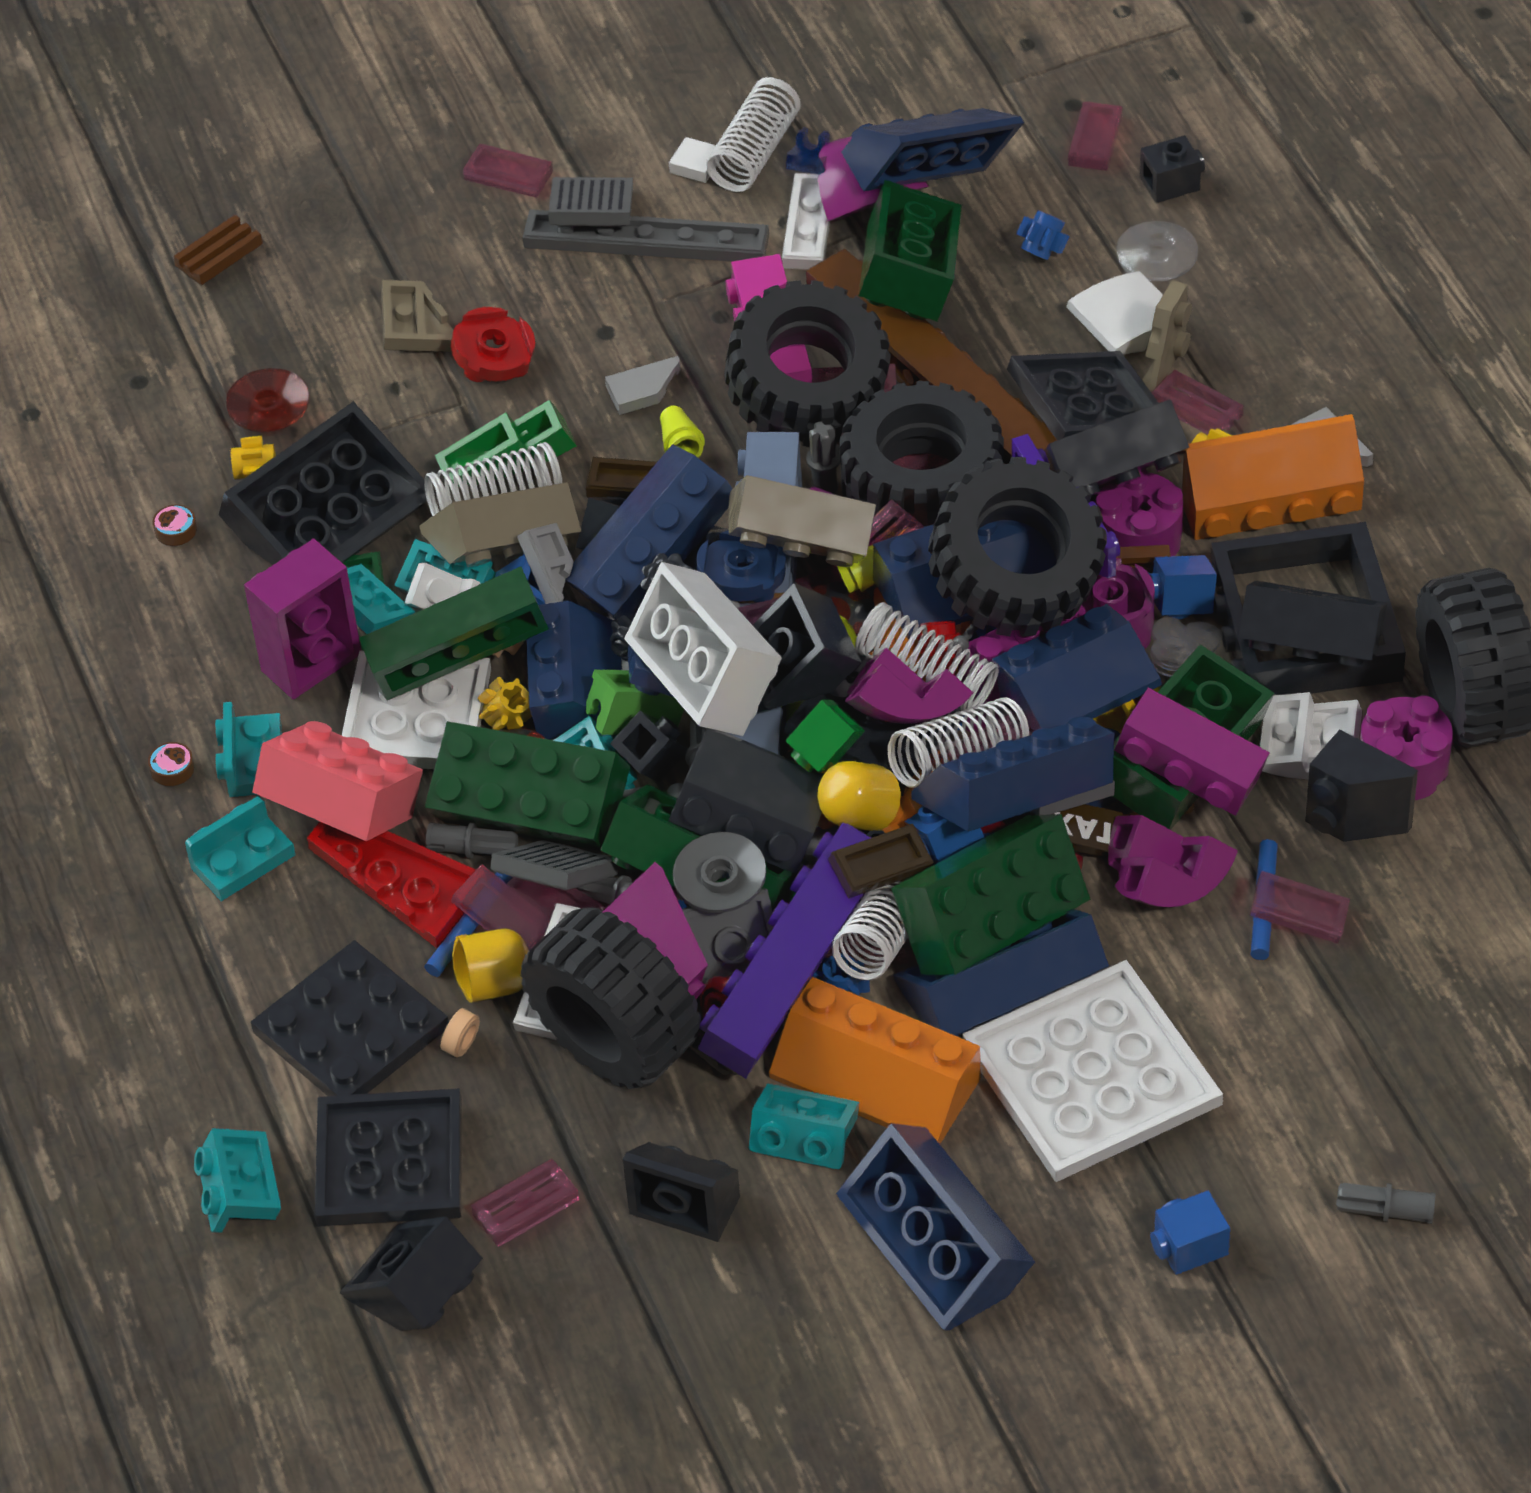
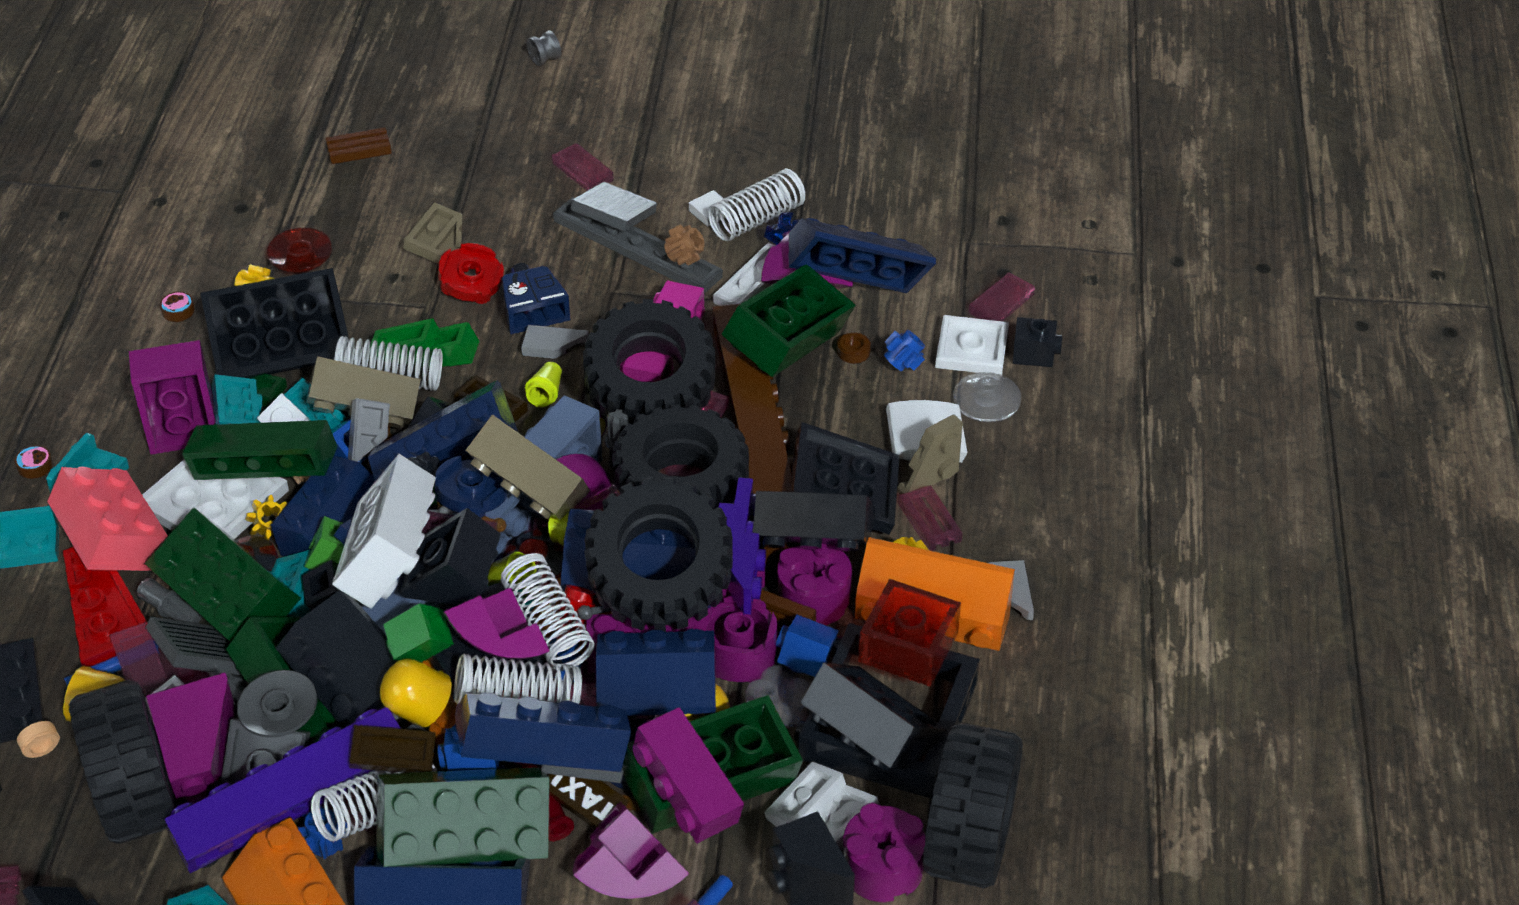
camera: 25 degrees right, 5 degrees down
none -> dark blue torso [502,263,570,334]
none -> flat silver wheel [527,31,561,66]
none -> medium nougat gear [664,224,705,266]
none -> reddish brown tile [837,332,871,364]
none -> clear red brick [859,579,961,687]
none -> white tile [935,315,1009,376]

